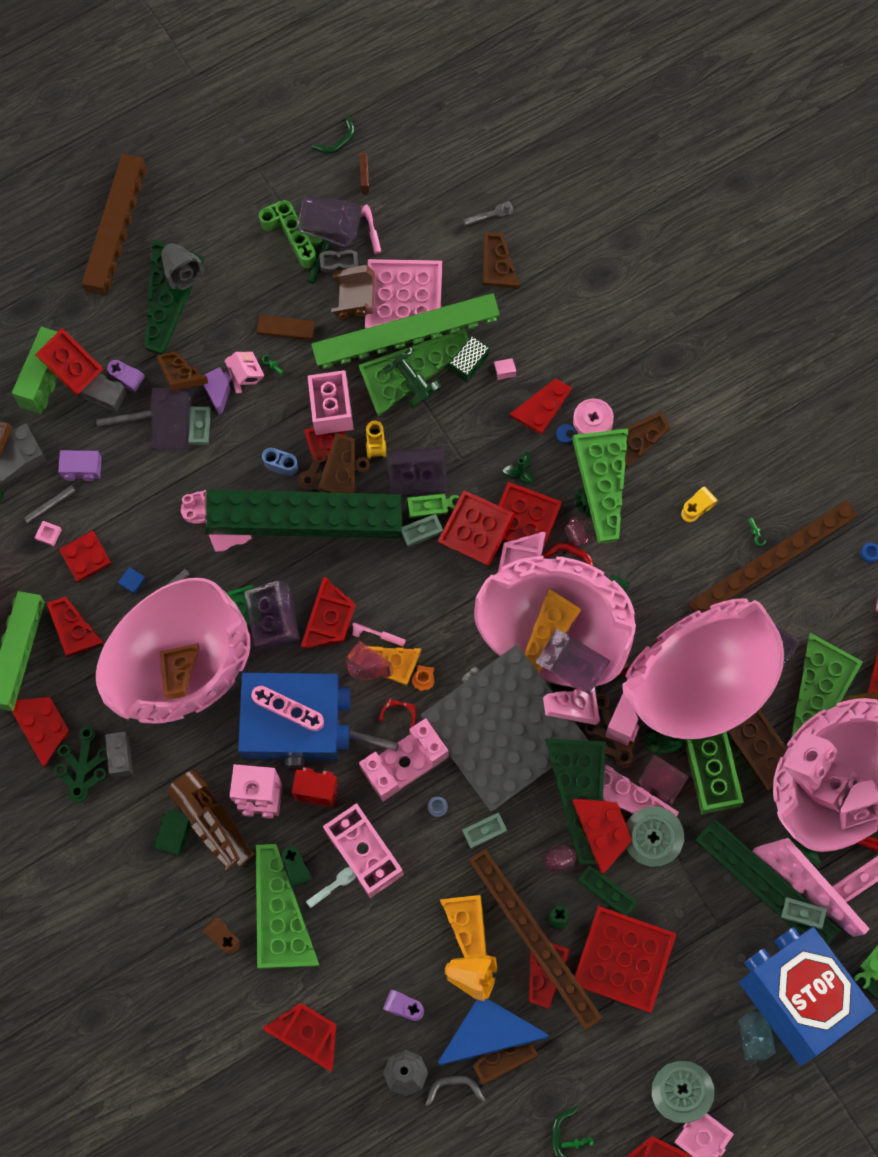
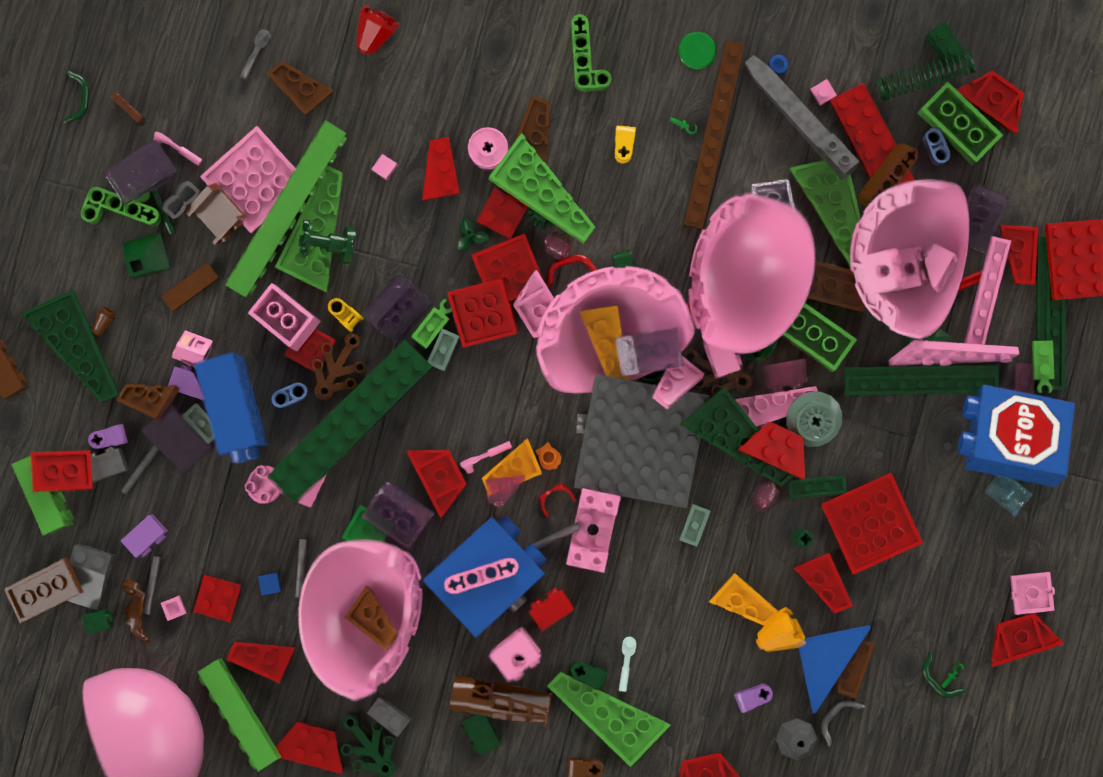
camera: 45 degrees left, 15 degrees up
dark grey cone [161,243,204,290] -> none
green hand [262,354,284,375] -> none
reddish brown wing [318,433,355,493] -> none
bright pink plate [323,803,404,898] -> none
sand blue plate [428,797,448,817] -> none
dark green panel [449,336,490,383] -> none
reddish brown plate [469,849,603,1031] -> none
blue tile [556,424,576,444] -> none
sand green piece [652,1061,714,1123] -> none
sand green plate [781,897,827,930] -> none
none -> reddish brown cone [91,306,116,336]
none -> reddish brown plant [122,579,151,643]
none -> dark green slope [123,232,171,280]
none -> blue brick [194,353,268,463]
none -> red cone [356,6,400,55]
none -> red plate [477,188,528,239]
none -> bright green beam [571,14,611,92]
none -> green piece [678,32,716,70]
none -> flat silver piece [745,55,859,180]
none -> clear pink plate [1013,363,1035,395]

